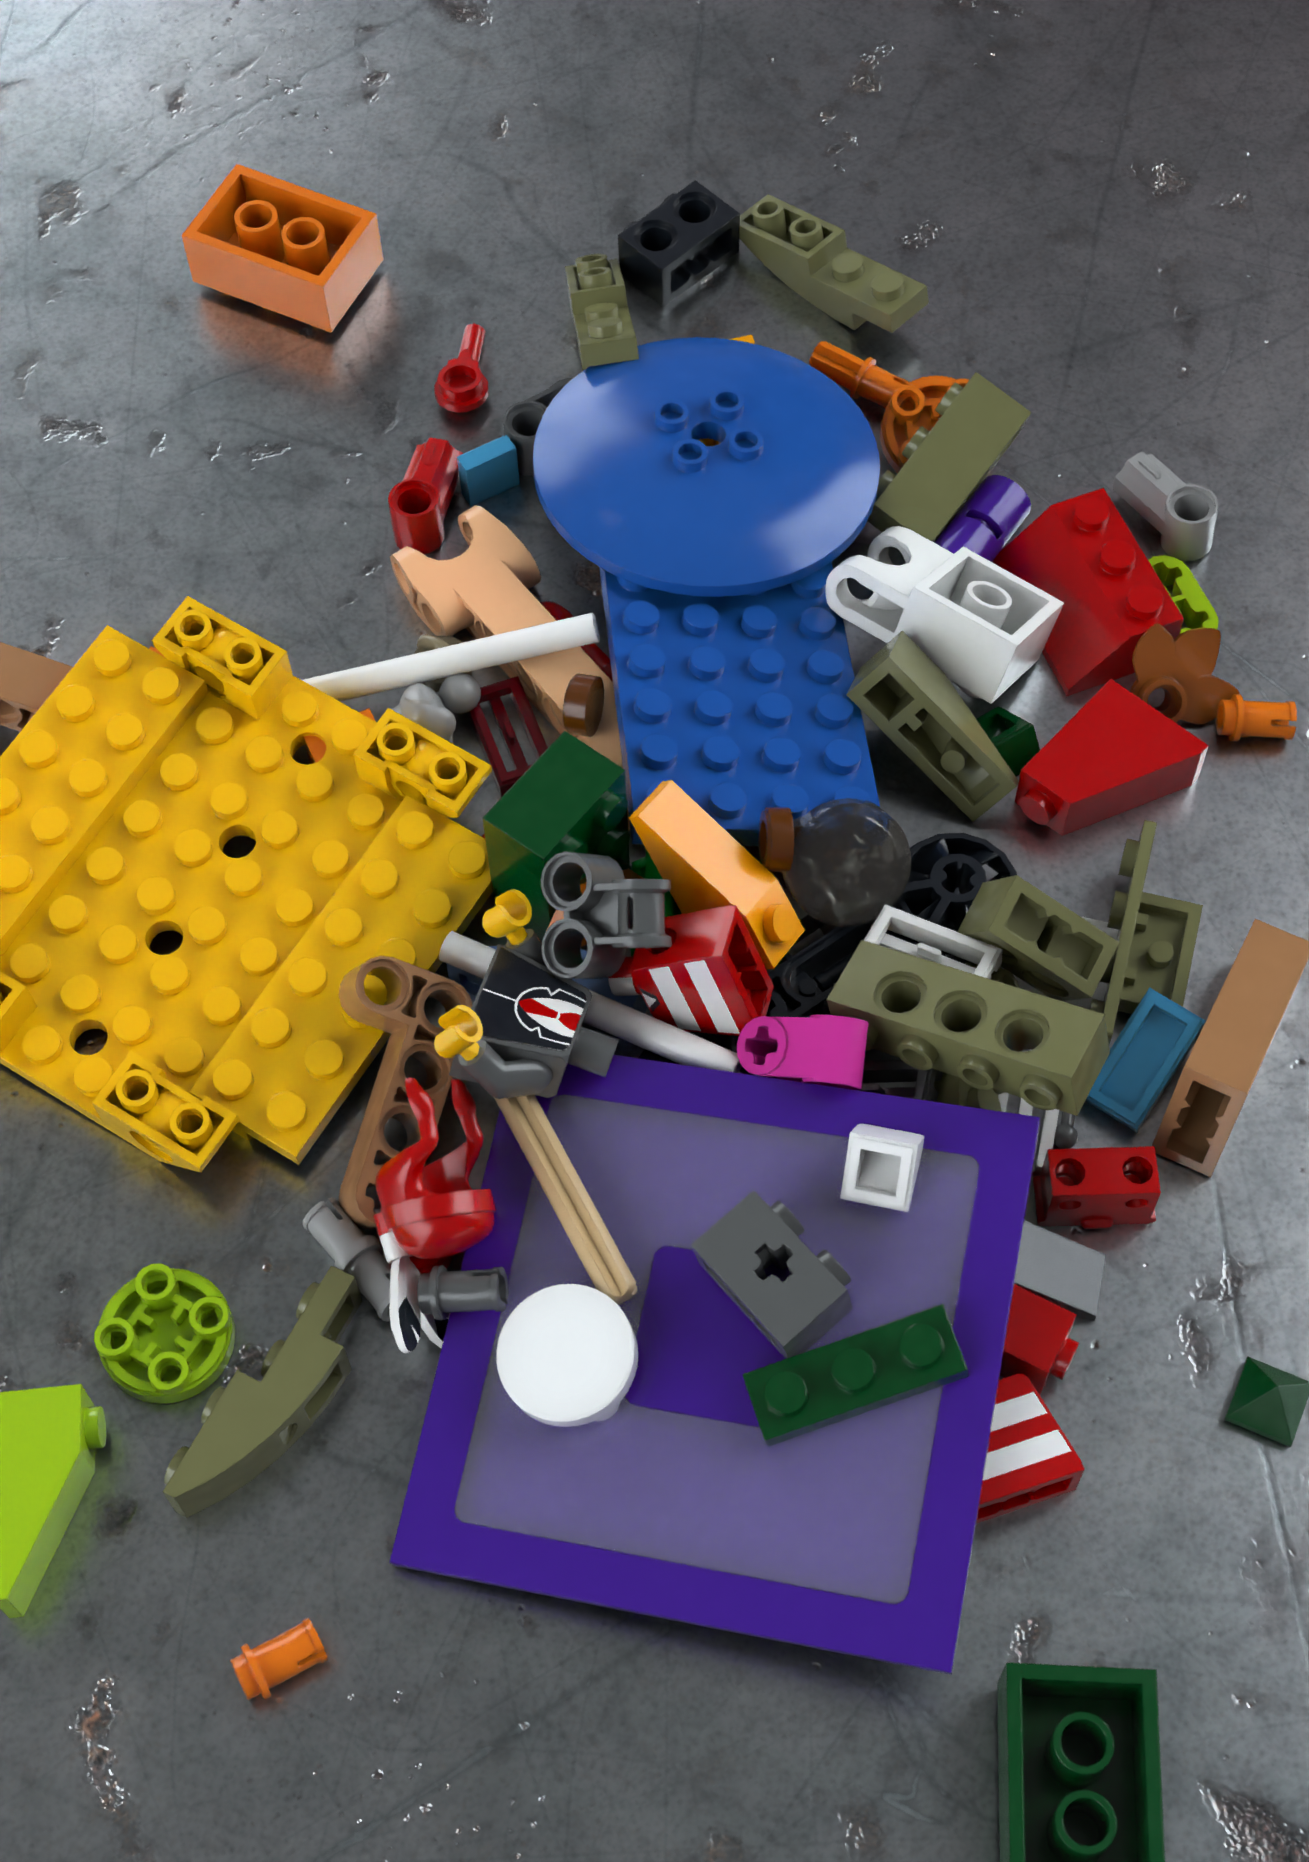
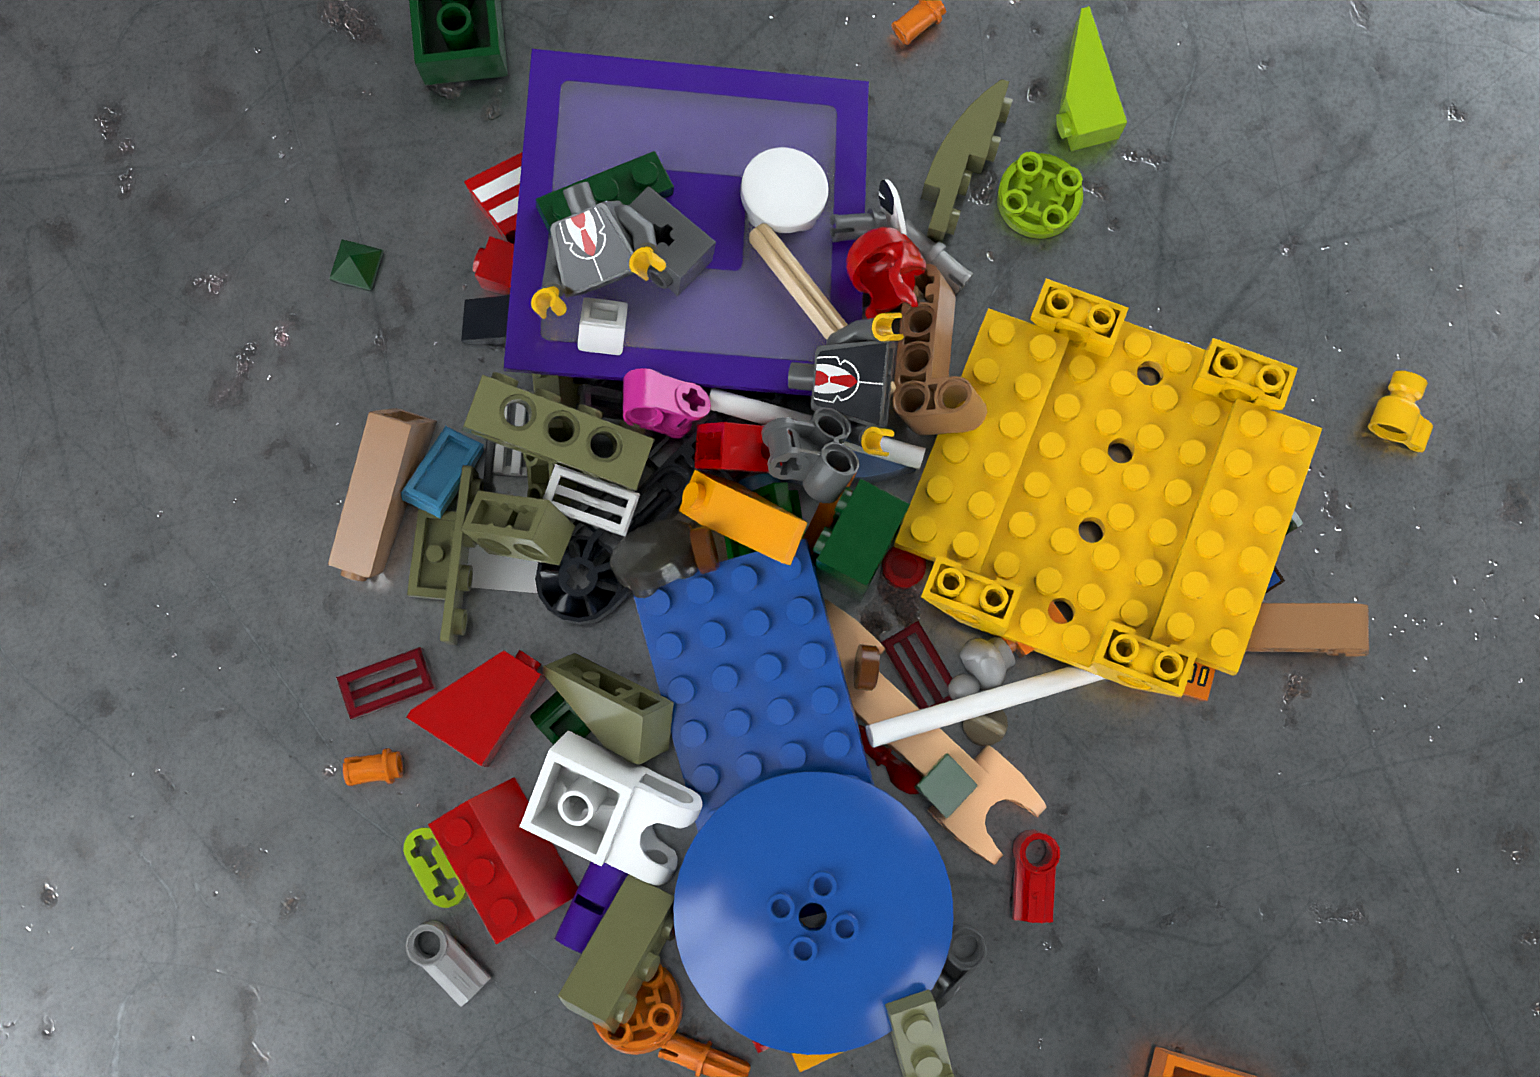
camera: 170 degrees right, 20 degrees up
red plate [434,324,489,413] -> none
dark azure tile [457,435,520,507] -> none
red piece [1033,1146,1161,1229] -> none
dark orange plate [1130,623,1239,724] -> none
none -> dark red tile [336,647,437,720]
none -> torso [531,182,666,319]
none -> slope [913,753,978,819]

